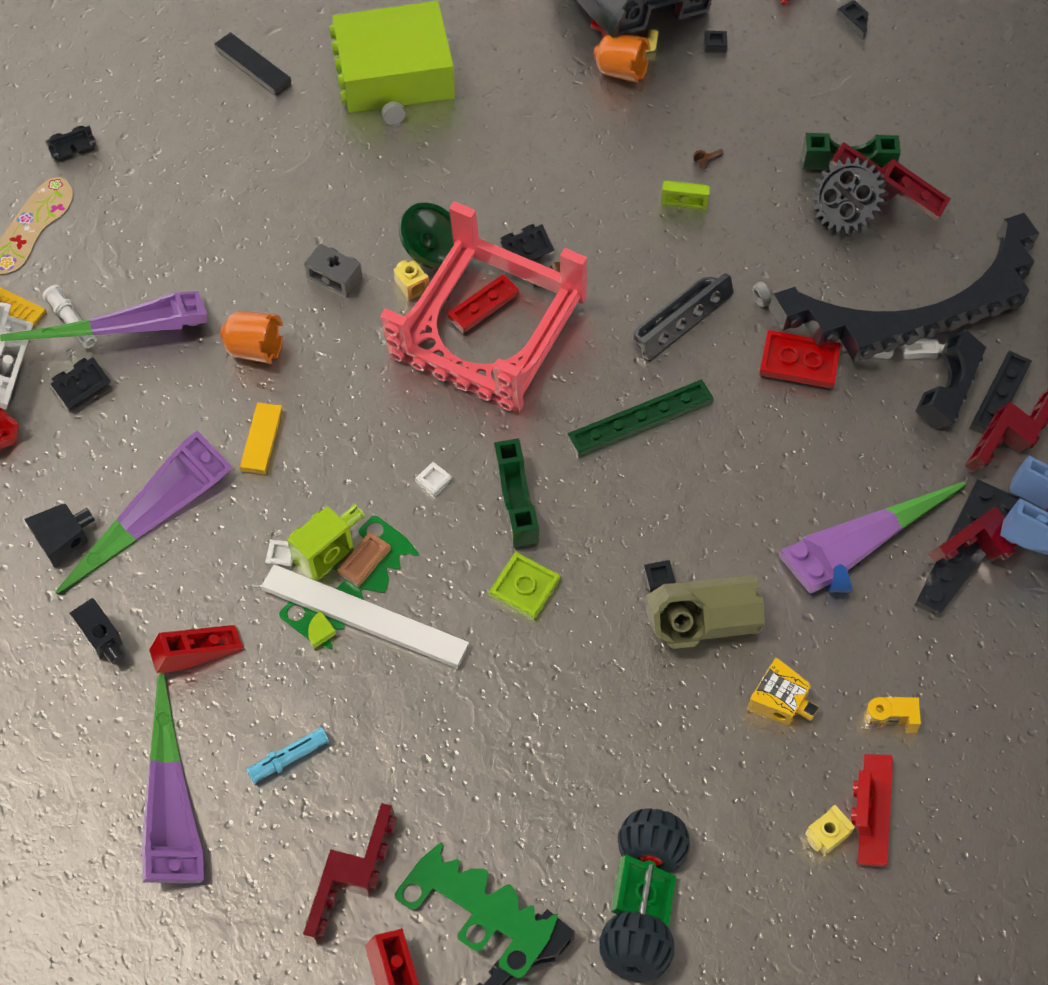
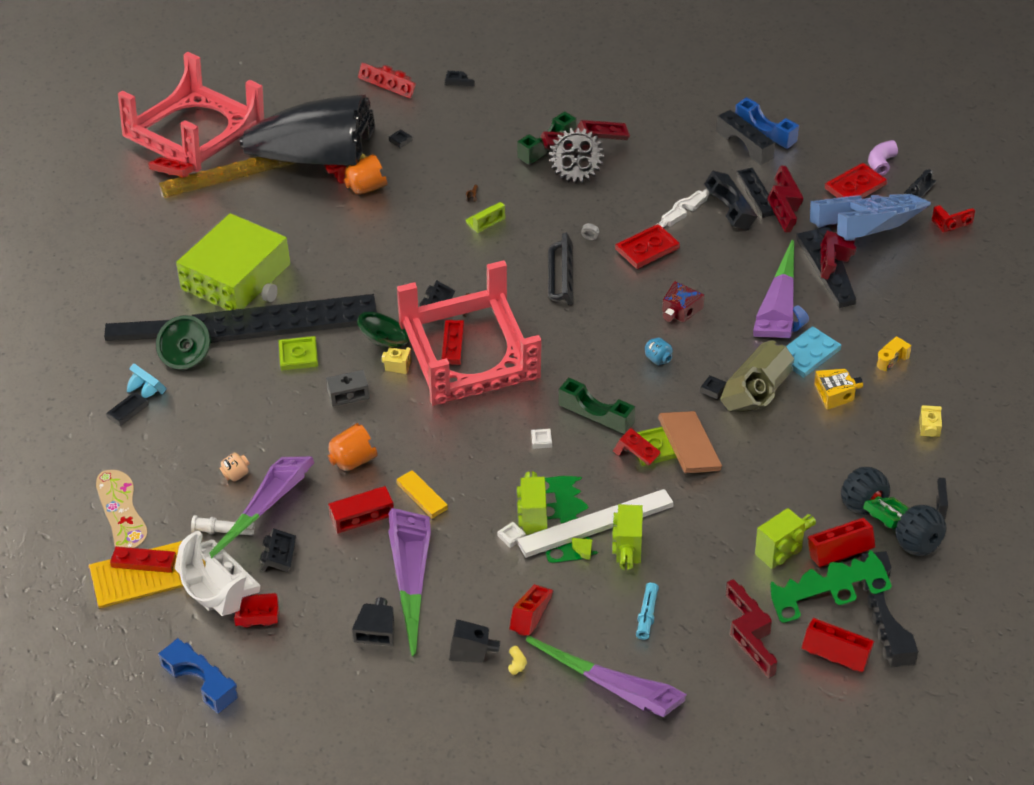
camera: 45 degrees left, 15 degrees down
black hinge [45,125,97,160] -> none
nougat tile [337,532,391,588] -> none
dark green tile [567,379,714,458] -> none
black arch [769,213,1040,362] -> none
red bracket [851,754,893,867] -> none
none -> black tile [106,392,149,426]
none -> medium azure tile [127,363,167,398]
none -> dark green dish [156,315,211,370]
none -> black plate [192,294,377,343]
none -> light nougat head [219,452,250,482]
none -> lime tile [278,336,318,371]
none -> red brick [328,486,394,534]
none -> light yellow arm [508,646,527,675]
none -> lime brick [612,504,643,570]
none -> red bracket [613,428,661,465]
none -> dark azure head [645,337,673,366]
none -> nougat tile [658,411,722,473]
none -> dark red torso [662,281,704,322]
none -> lime brick [755,508,816,569]
none -> medium azure plate [786,326,841,378]
none -> red brick [807,517,876,567]
none -> black tile [936,477,948,519]

